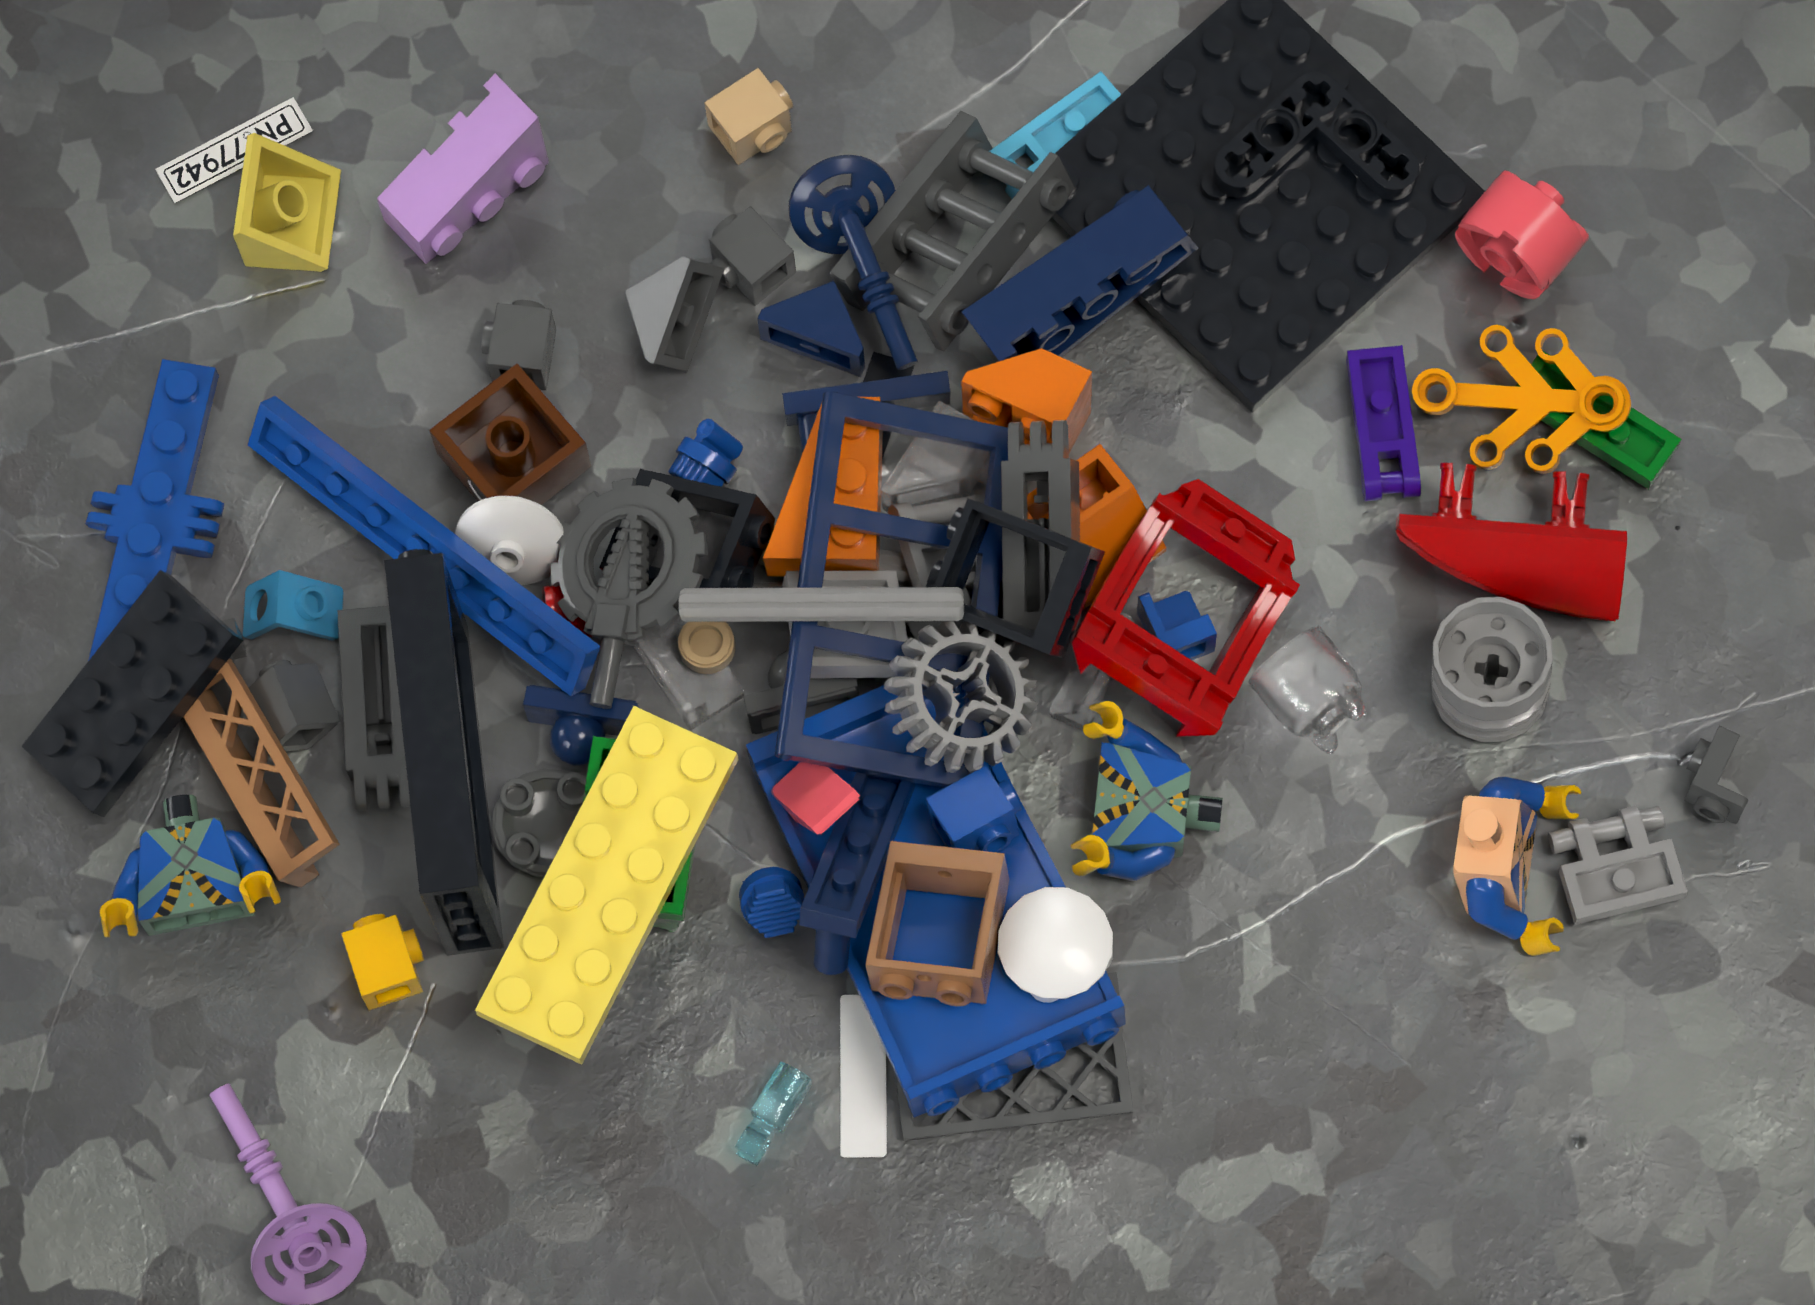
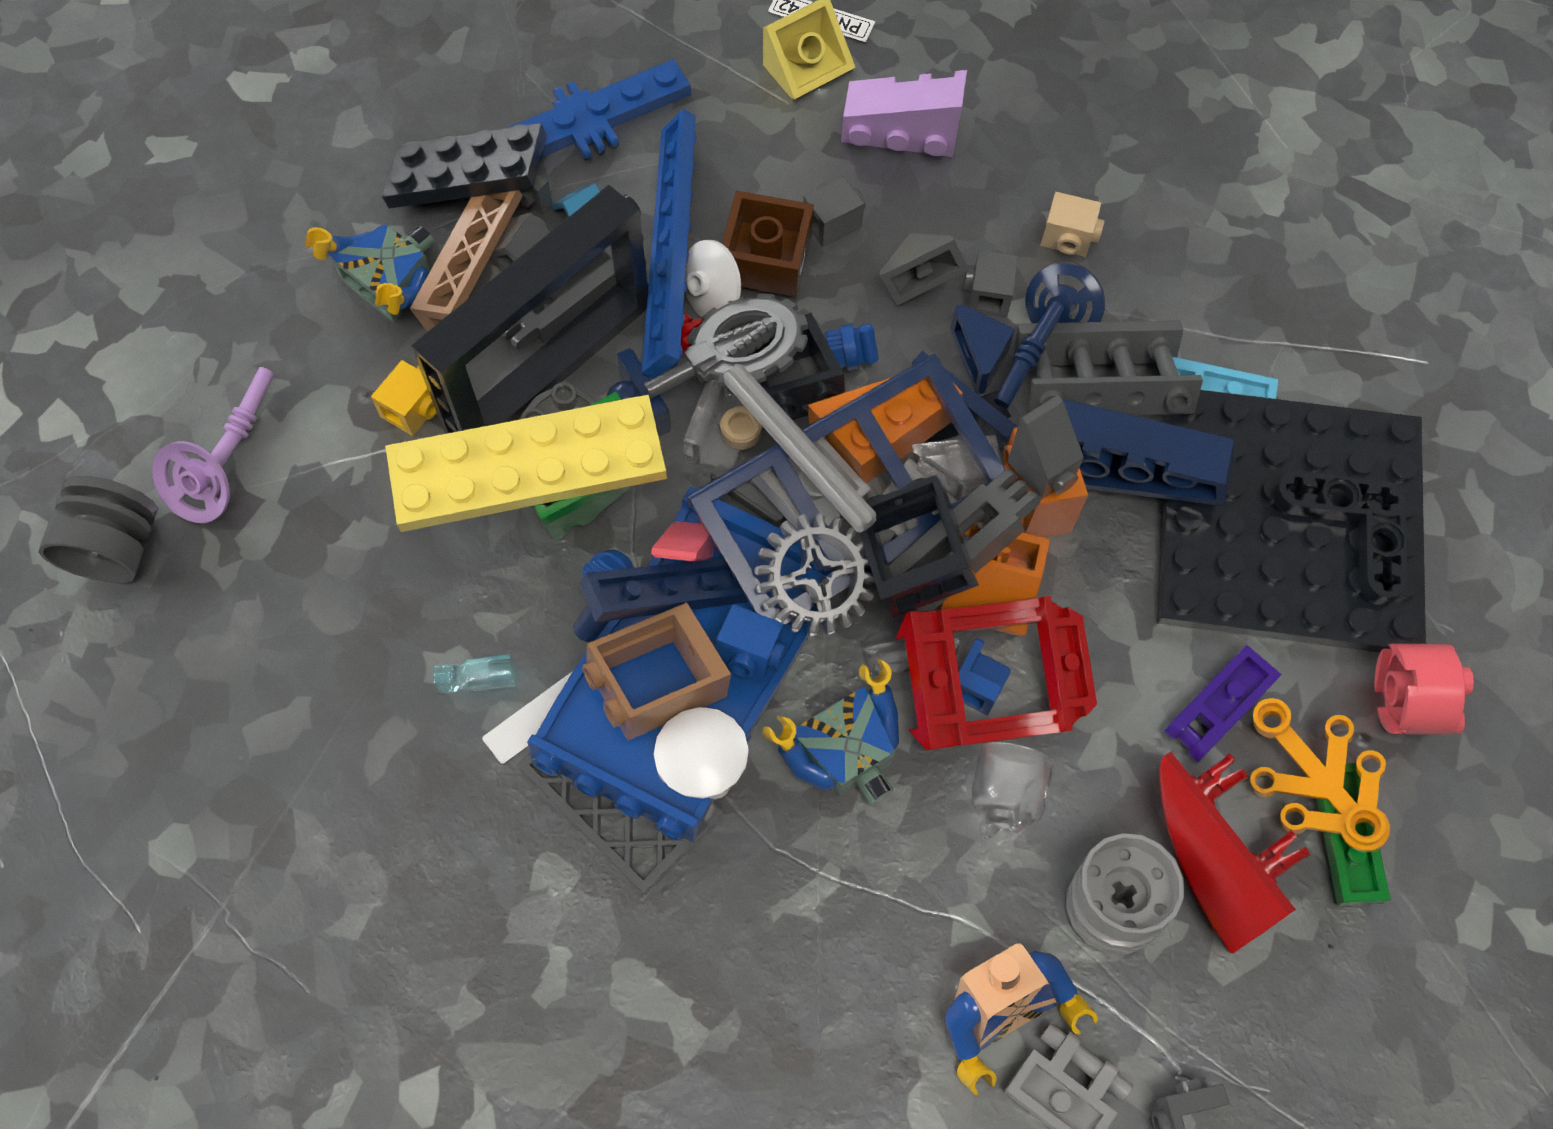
camera: 45 degrees right, 5 degrees down
none -> dark grey slope [1008,395,1084,500]

